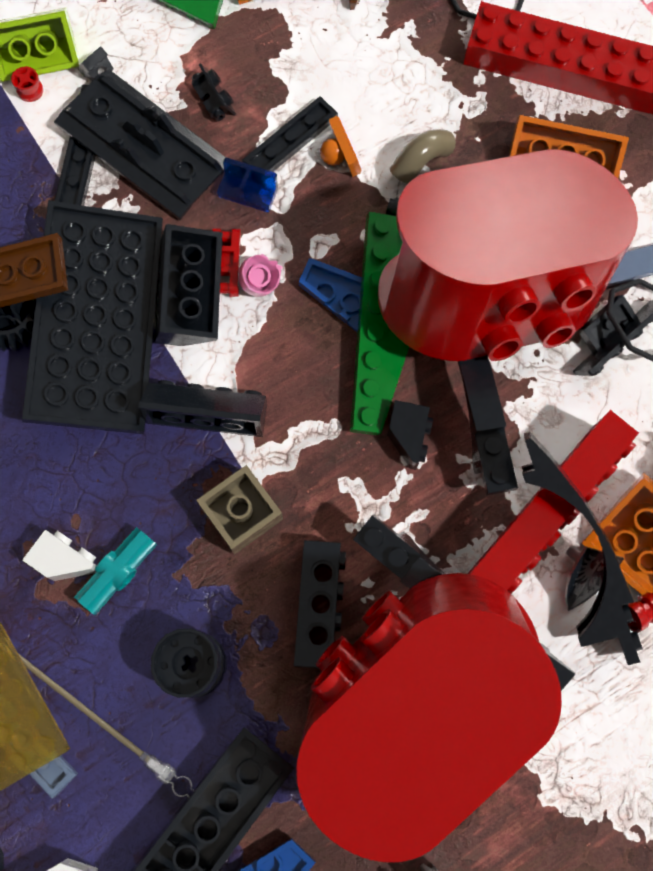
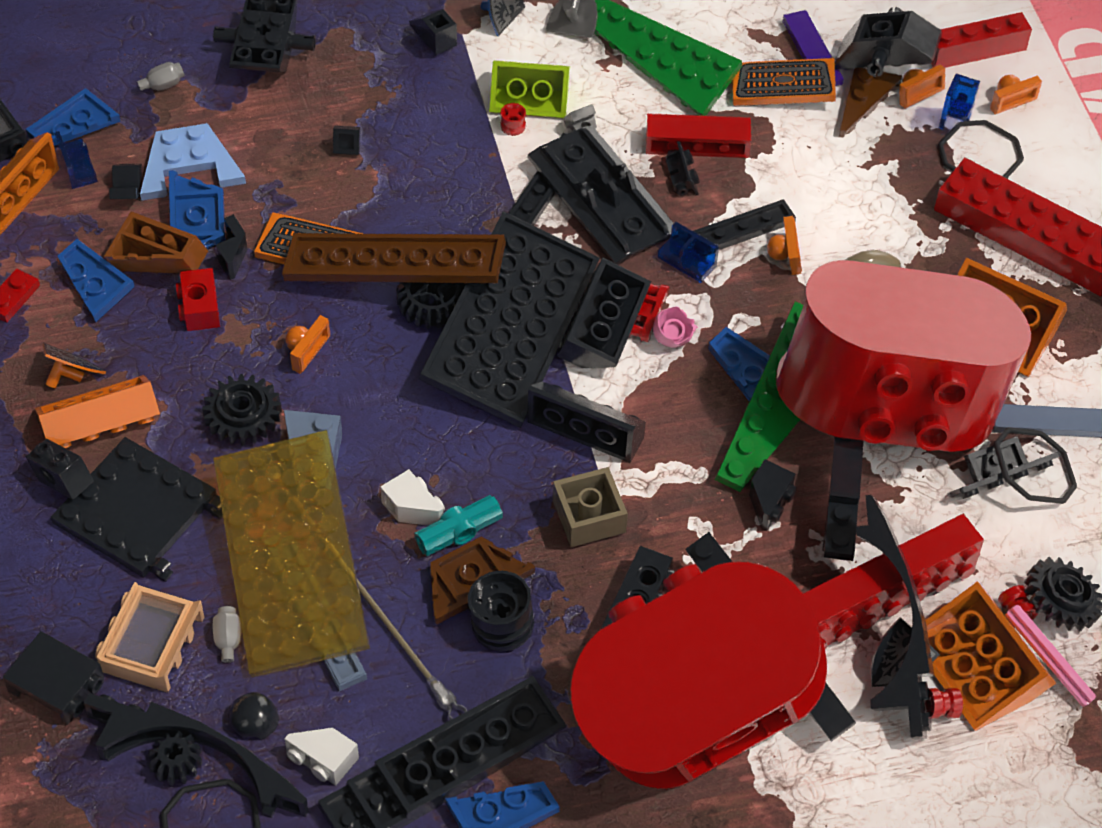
camera: 20 degrees right, 20 degrees down
none -> reddish brown wing [430,536,535,625]
none -> red brick [646,114,751,158]

